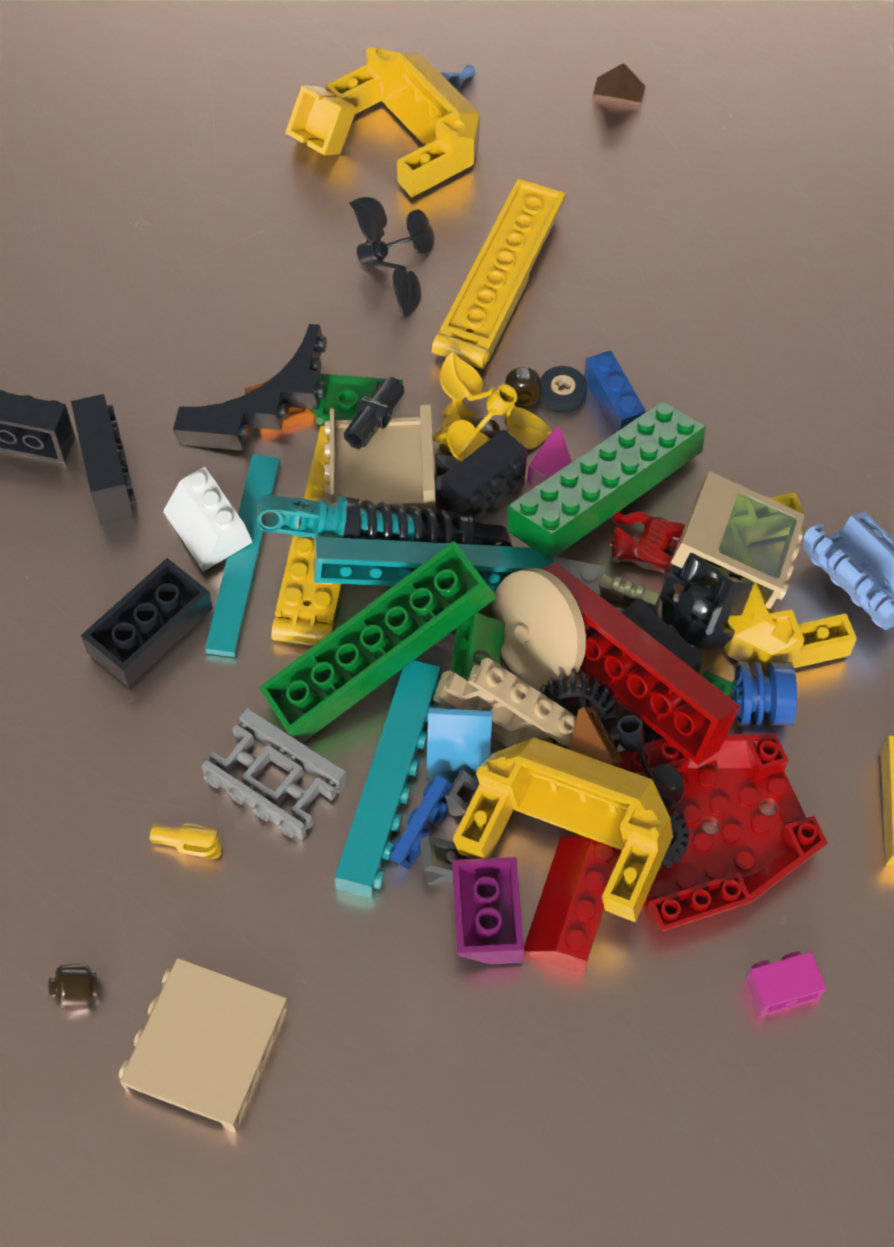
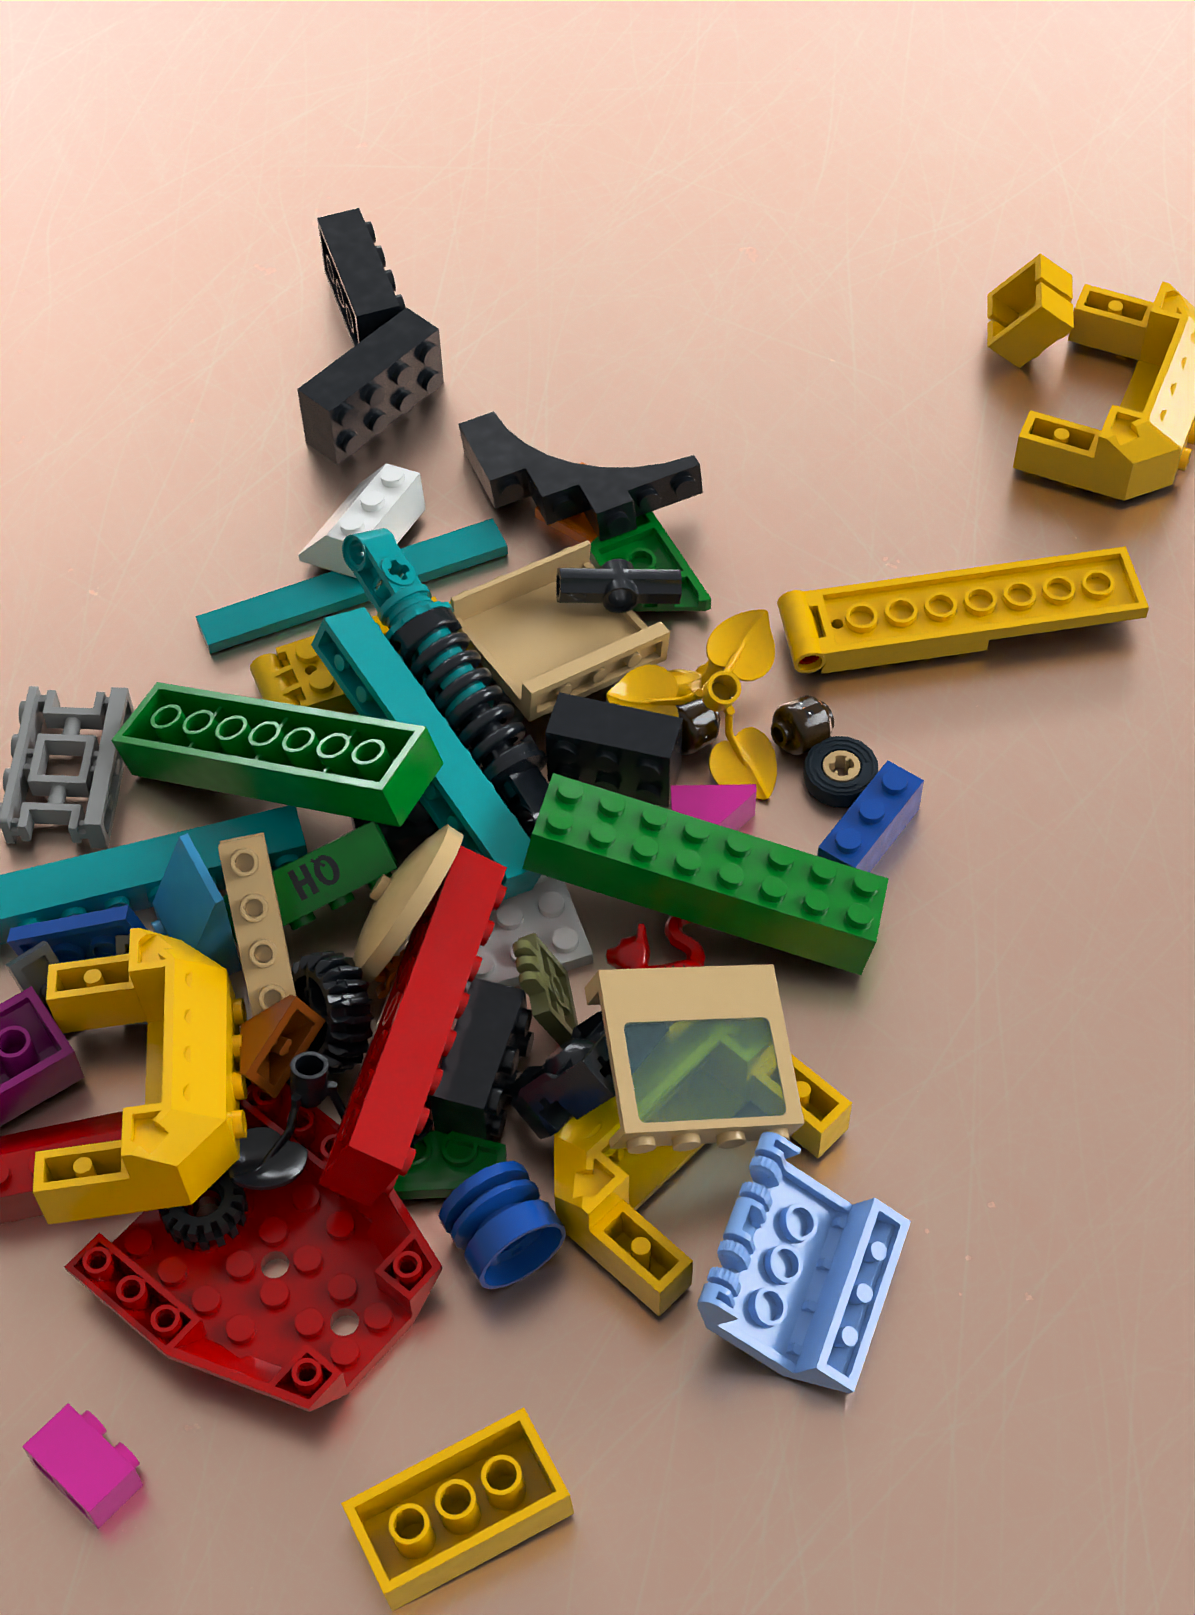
camera: 60 degrees right, 5 degrees down
black brick [81,558,213,687] -> none
black plant [349,197,434,317] -> none

